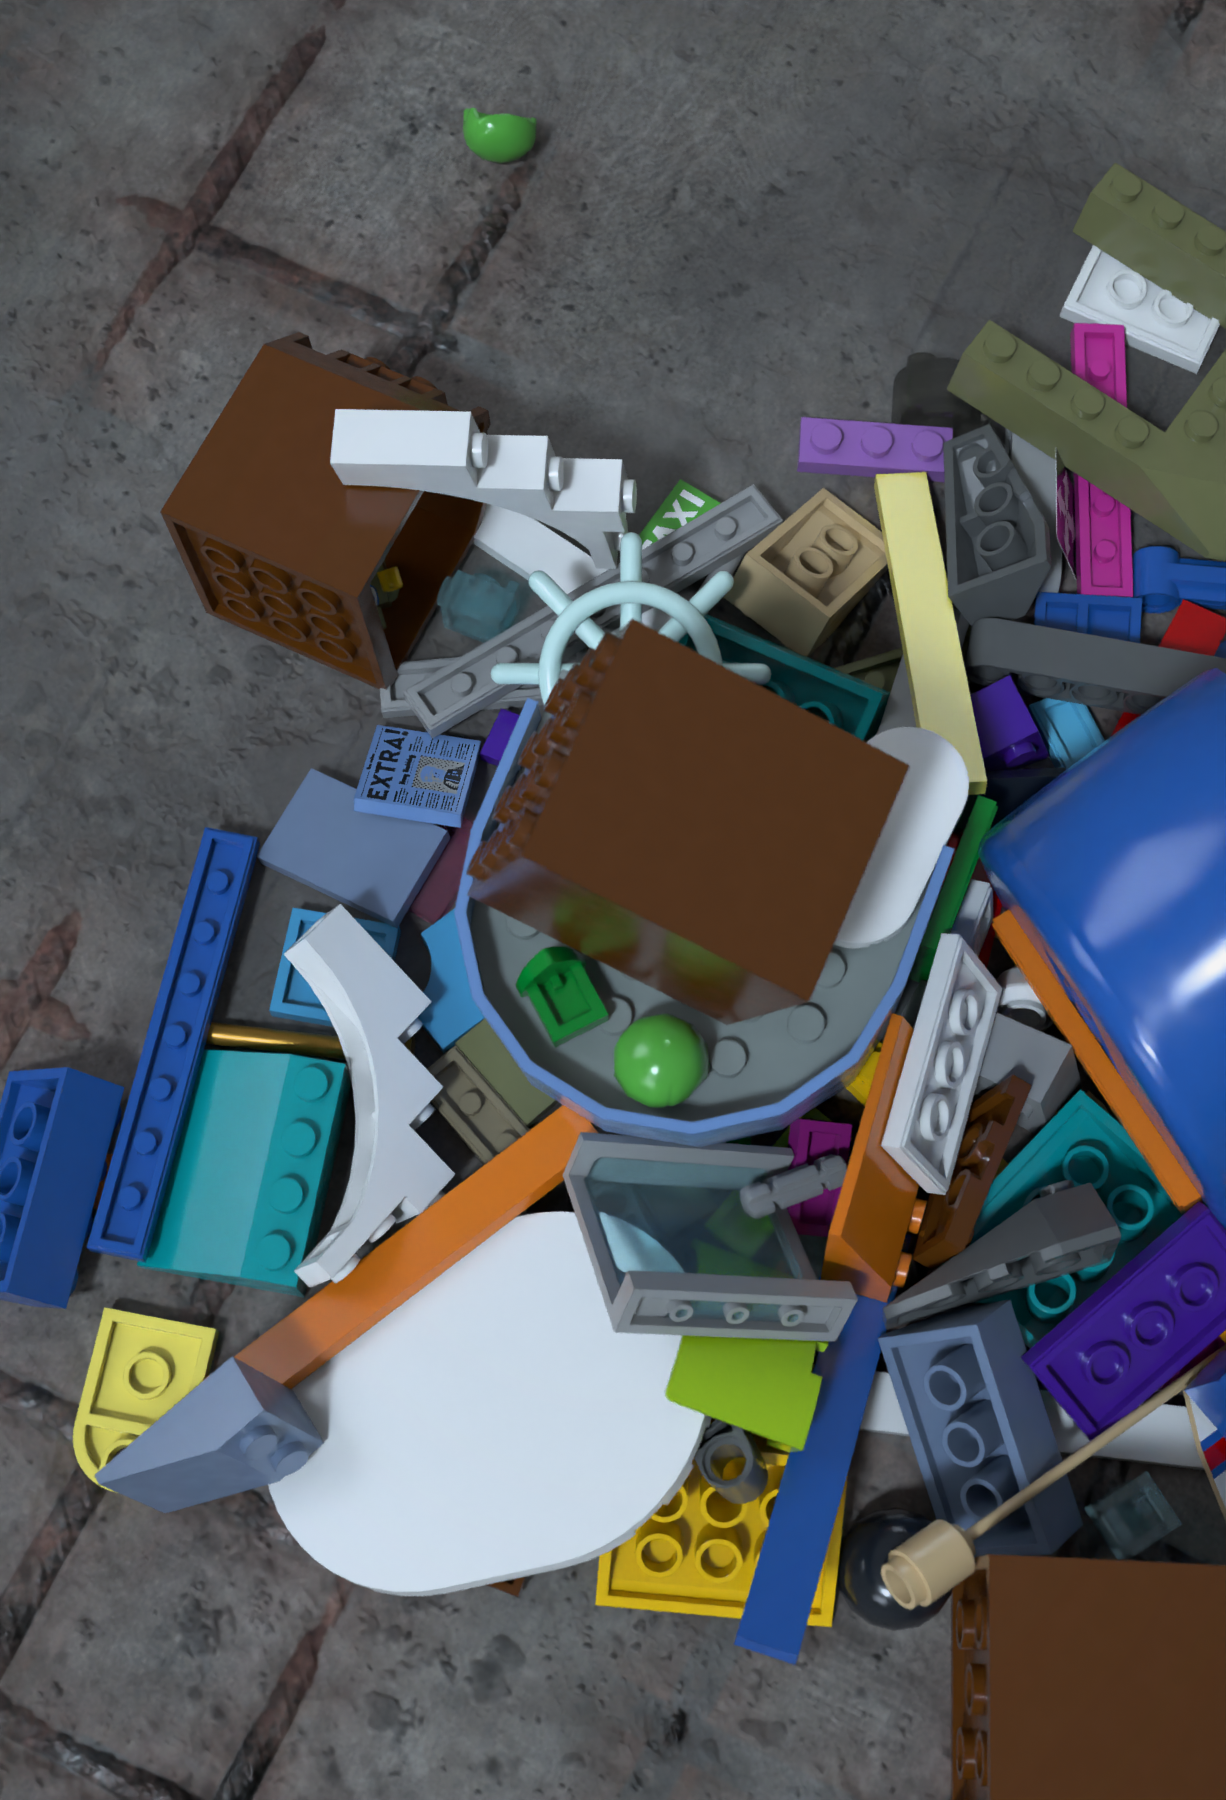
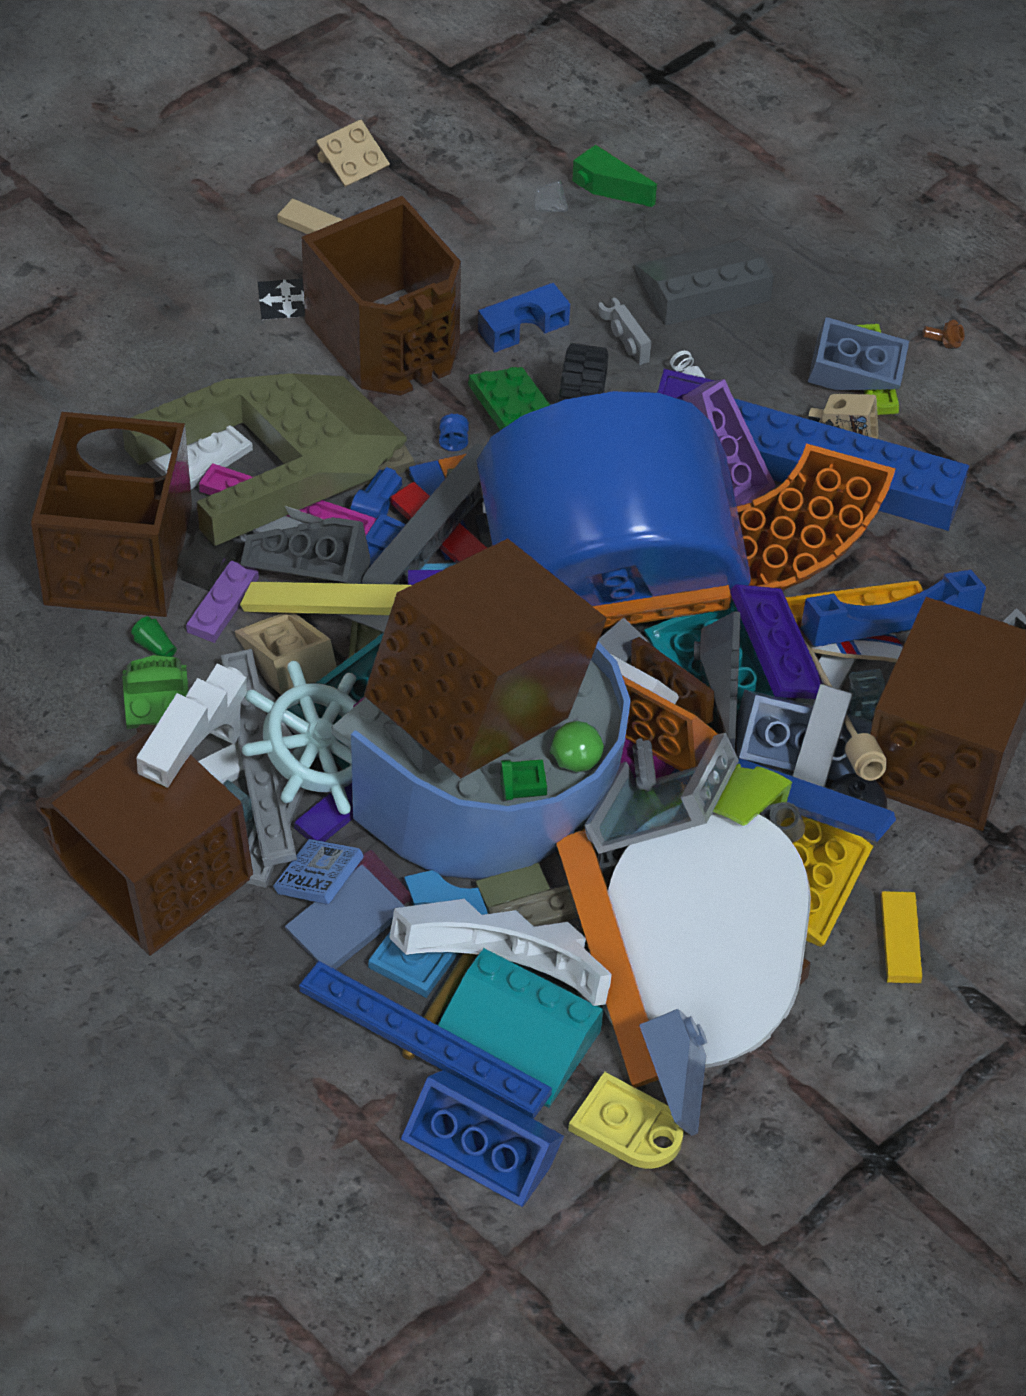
camera: 70 degrees left, 20 degrees down
none -> reddish brown container [31,412,192,617]
none -> bright green piece [122,655,189,729]
none -> green cone [131,616,177,657]
none -> light grey tile [793,684,853,787]
none -> yellow tile [881,891,922,983]

